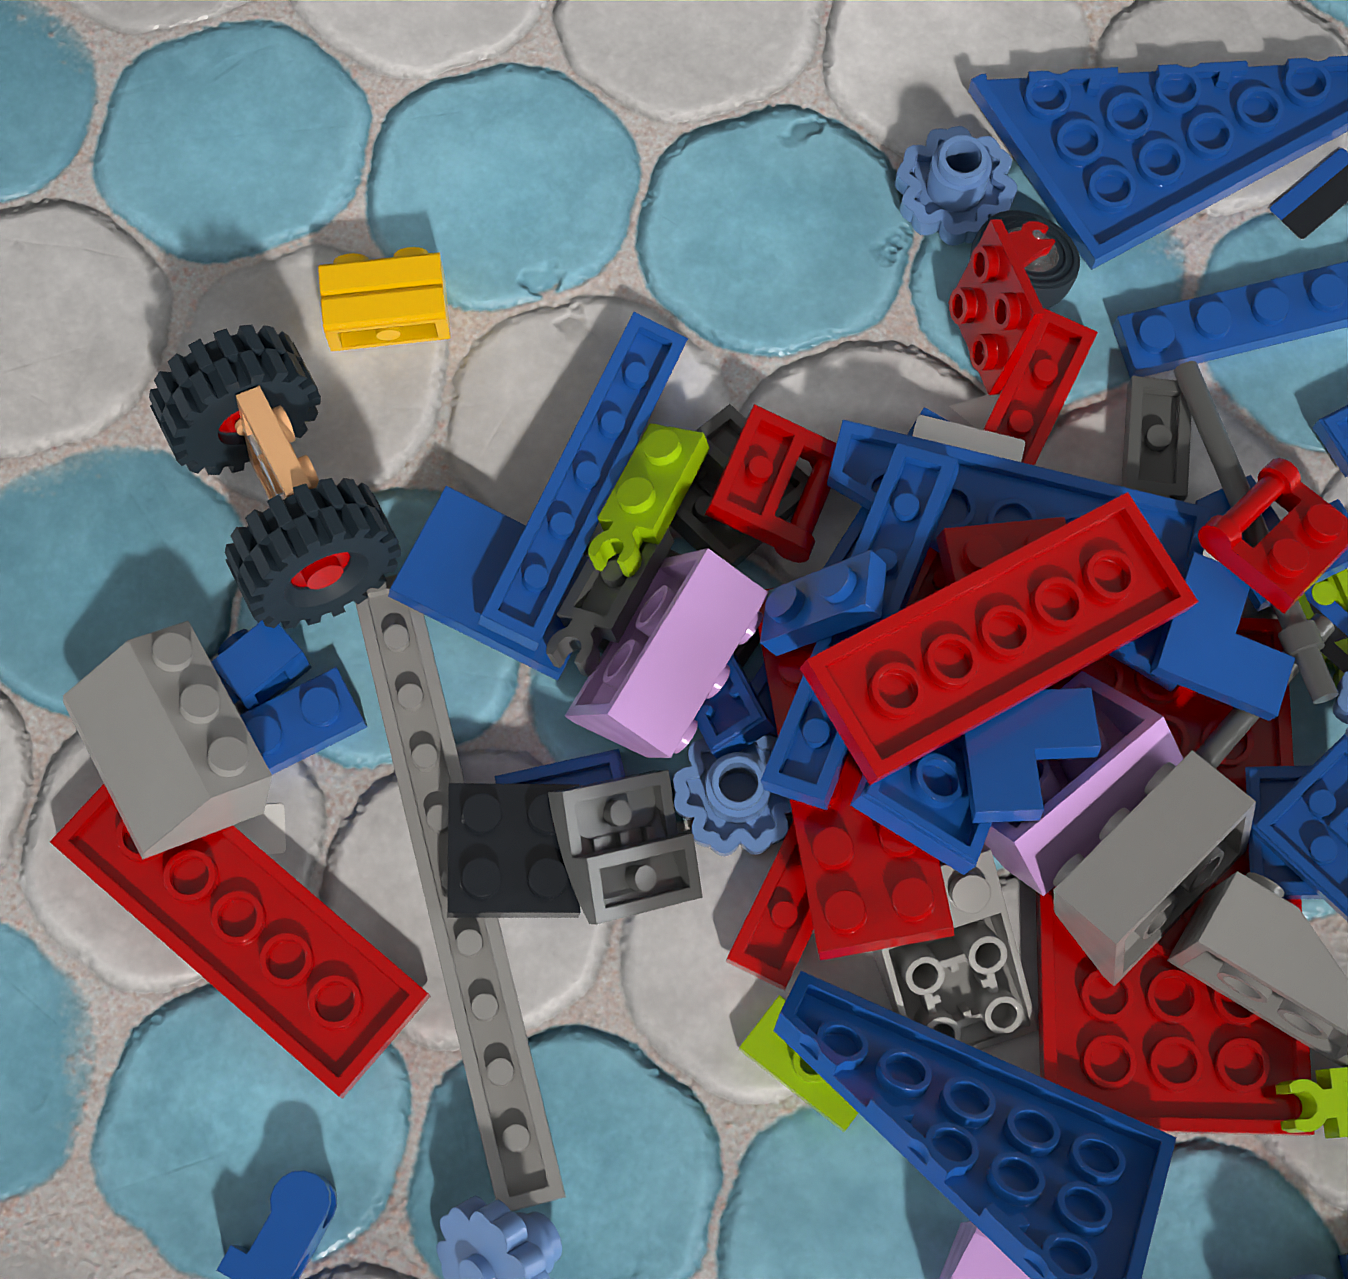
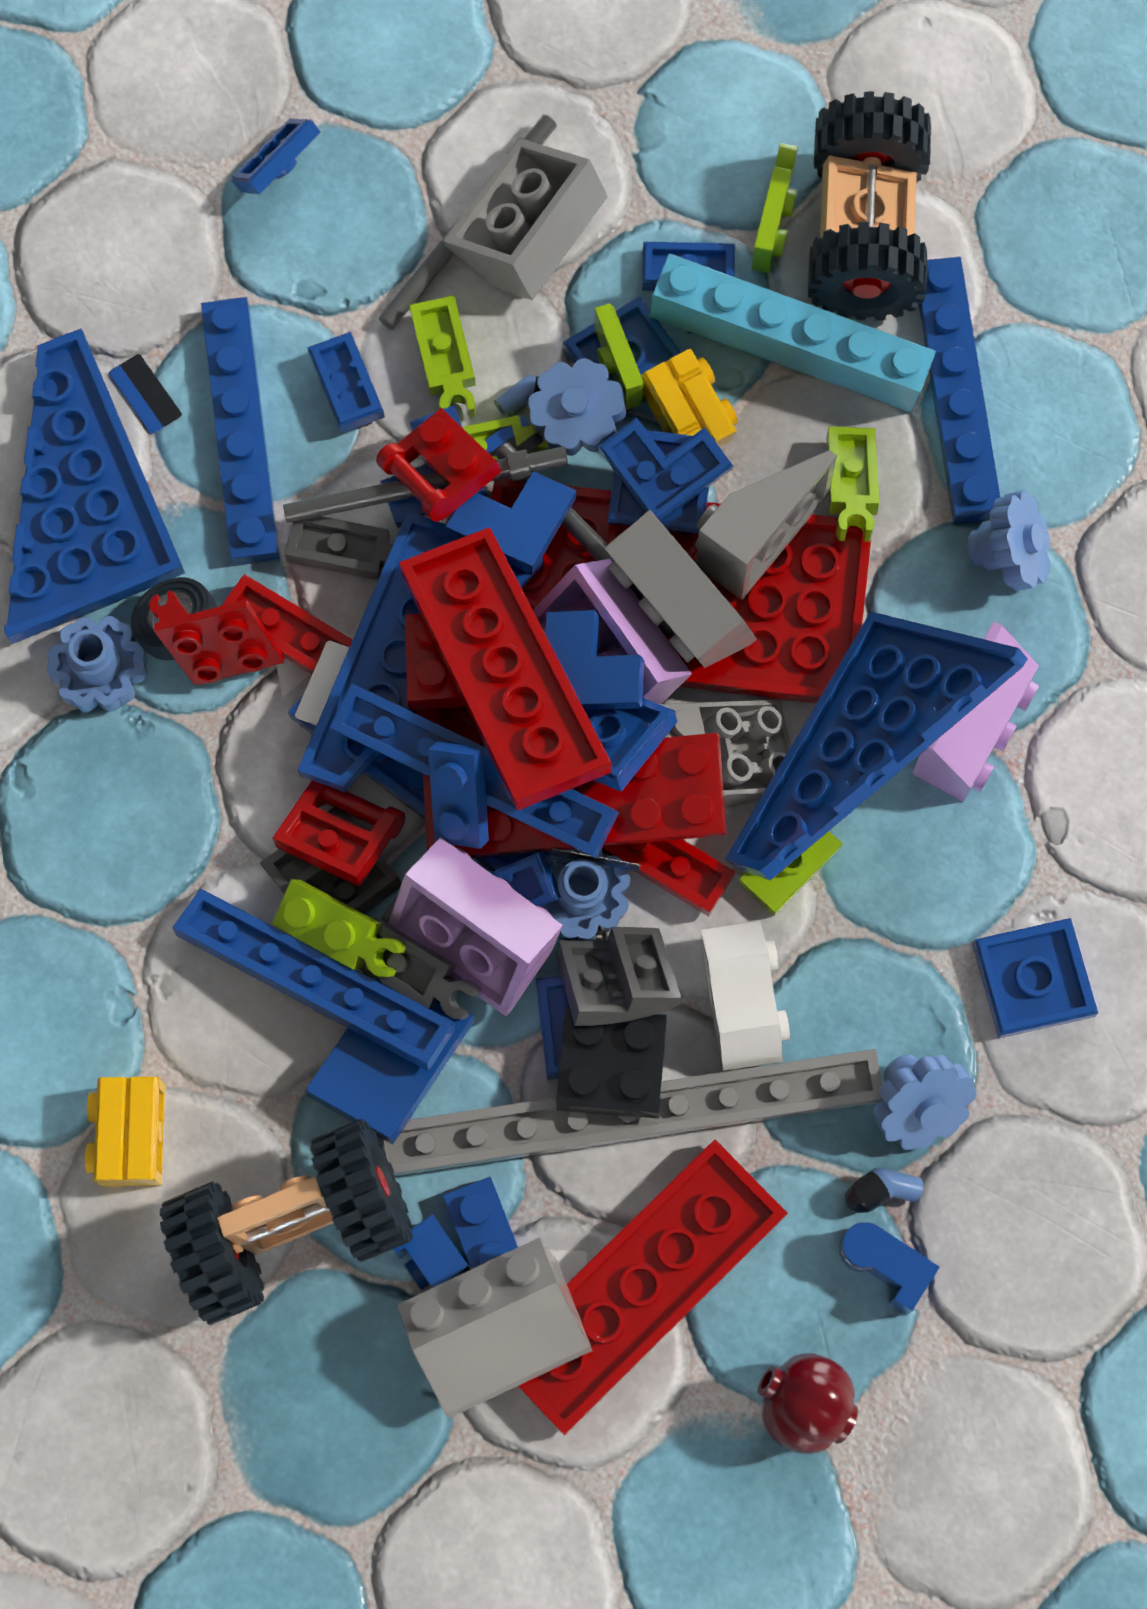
camera: 80 degrees left, 0 degrees up
none -> black sticker [550,849,641,871]
none -> white brick [701,921,790,1071]
none -> dark red plant [757,1353,858,1454]
none -> arm [845,1168,923,1213]

